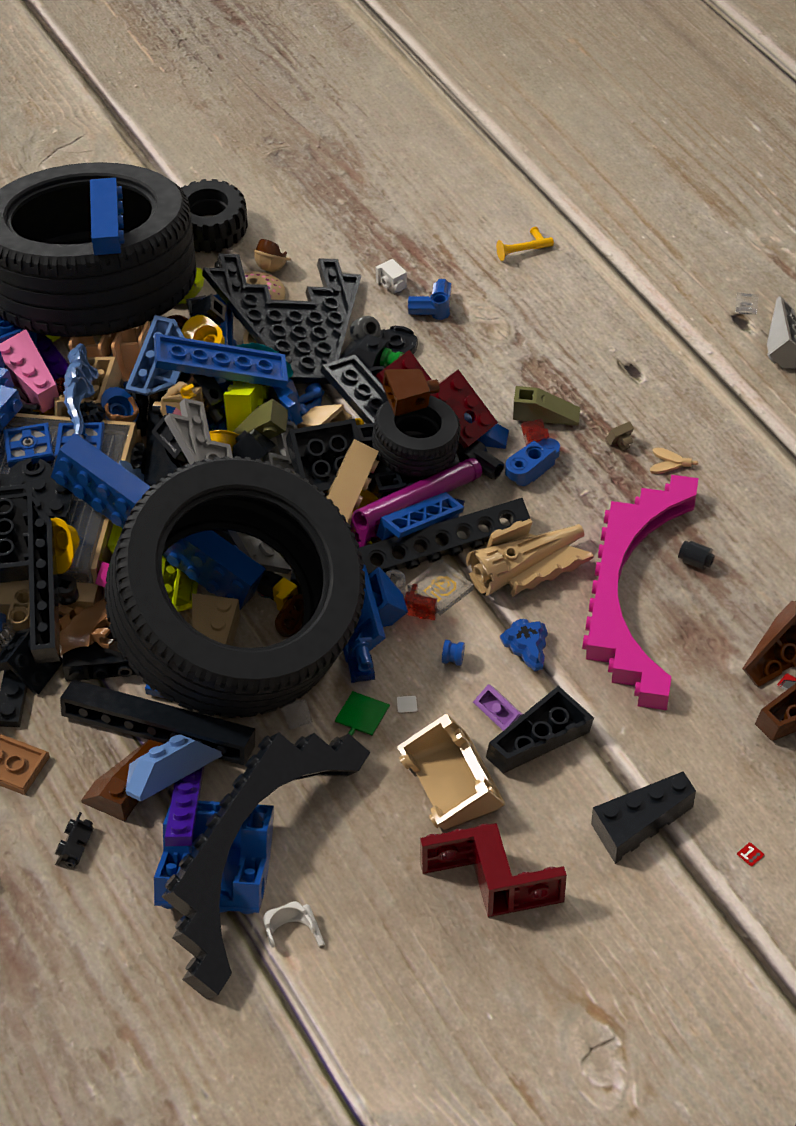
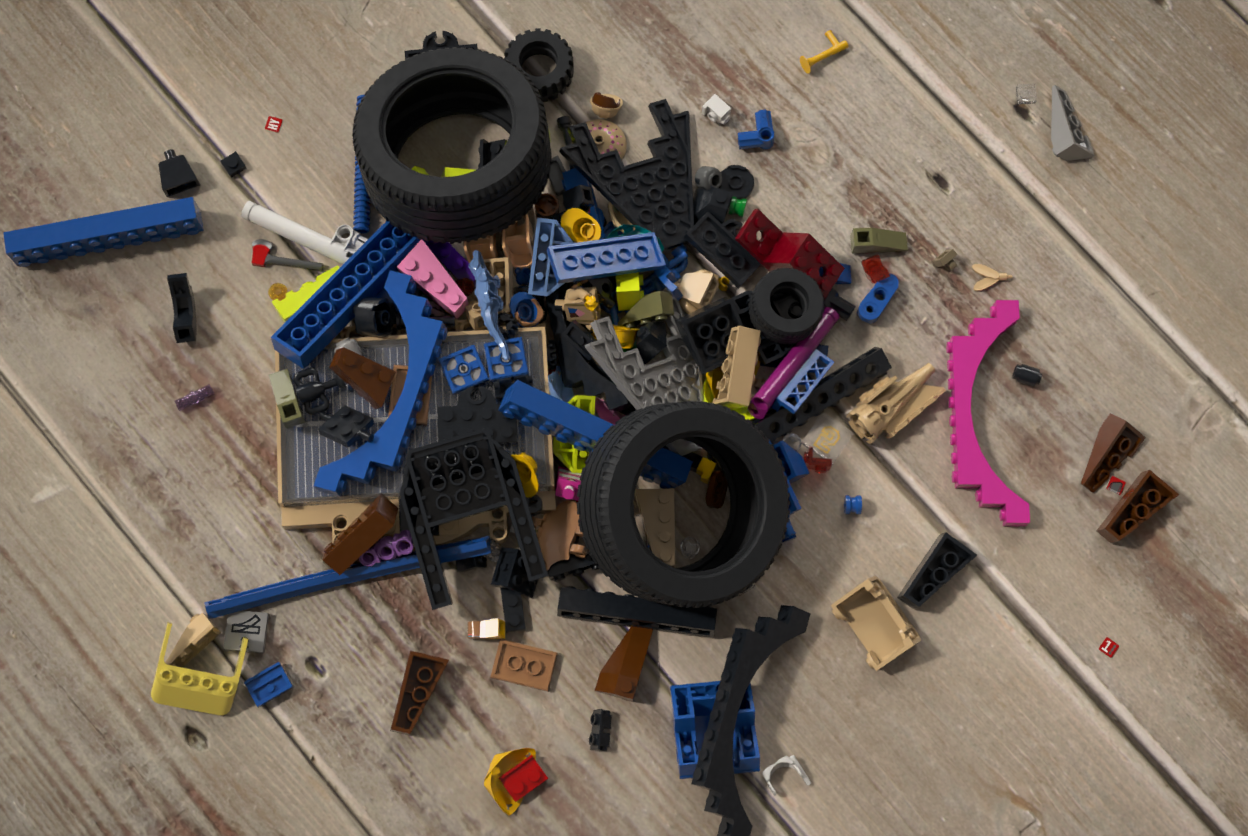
camera: 15 degrees left, 25 degrees up
blue wedge [90,178,125,255] -> none
medium blue wedge [126,735,222,801] -> none
dark purple plate [165,766,204,846] -> none
green piece [335,691,390,736] -> none
reddish brown torso [383,369,440,416] -> none
white sticker [397,696,417,713] -> none
dark red bracket [420,823,567,918] -> none
medium lavender slope [473,684,523,731] -> none
blue rock [499,619,548,671] -> none
black wedge [591,771,696,864] -> none

